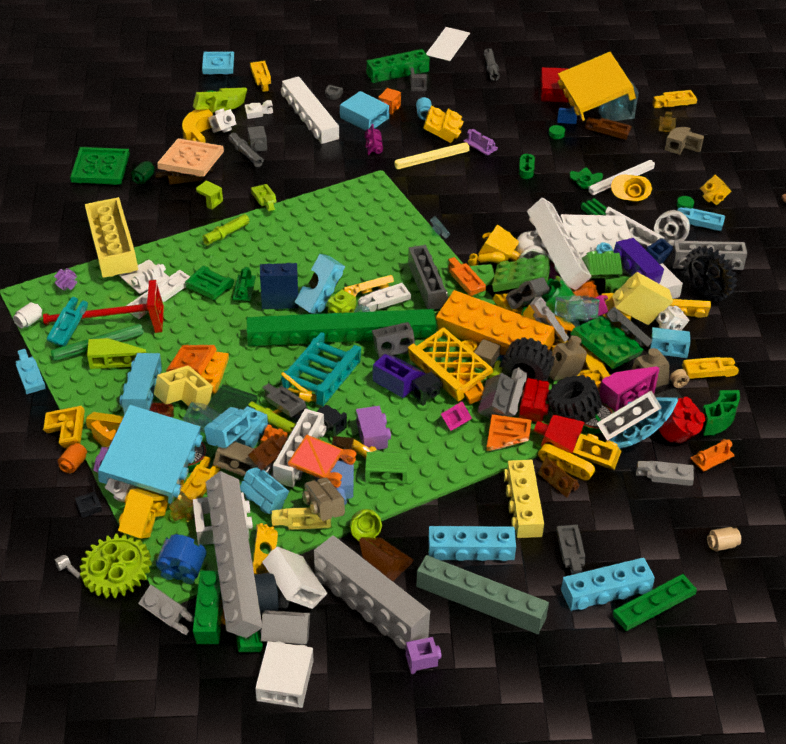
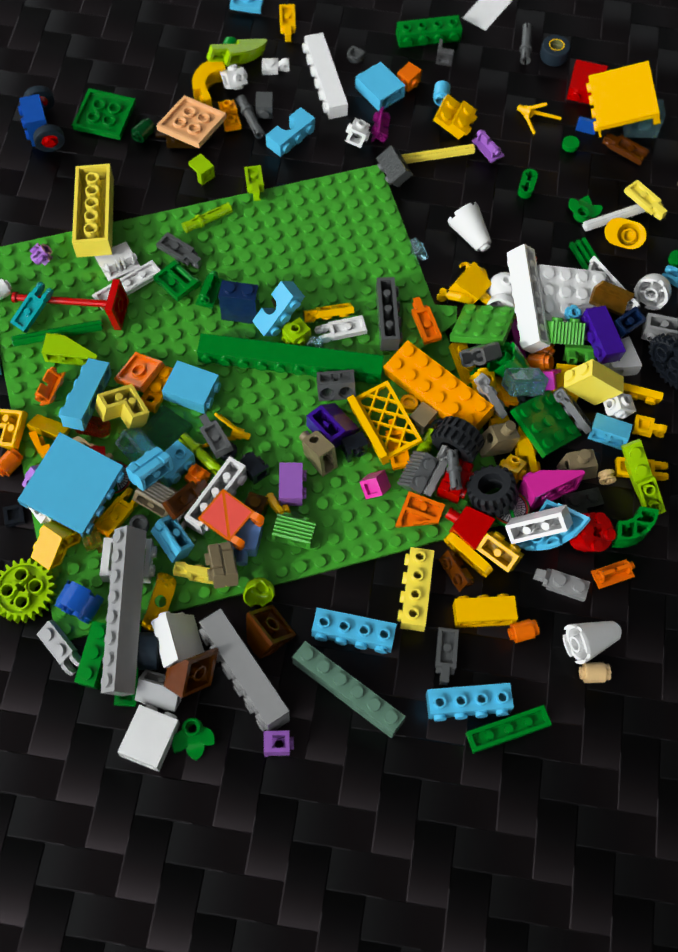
camera: 10 degrees right, 20 degrees up
teal fence [281,332,361,406] -> none
none -> brick [18,85,65,152]
none -> orange hinge [34,367,66,406]
none -> dark grey hinge [156,232,202,269]
none -> medium azure brick [162,360,221,414]
none -> reddish brown slope [164,647,218,698]
none -> green plate [172,718,215,761]
none -> light orange slope [218,100,241,132]
none -> medium azure arch [266,107,315,157]
none -> dark tan torso [299,431,338,477]
none -> white brick [345,118,371,148]
none -> dark grey brick [376,145,413,187]
none -> dark grey pin [446,449,463,490]
none -> white cone [447,202,491,252]
none -> yellow brick [453,594,518,628]
none -> orange brick [508,619,540,643]
none -> yellow plant [517,102,562,134]
none -> black wheel [540,35,571,66]
none -> white cone [563,621,622,664]
none -> pearl gold panel [589,280,635,316]
none -> lime slope [621,439,666,514]
none -> light yellow hinge [624,180,667,220]
none -> yellow plate [632,414,667,438]

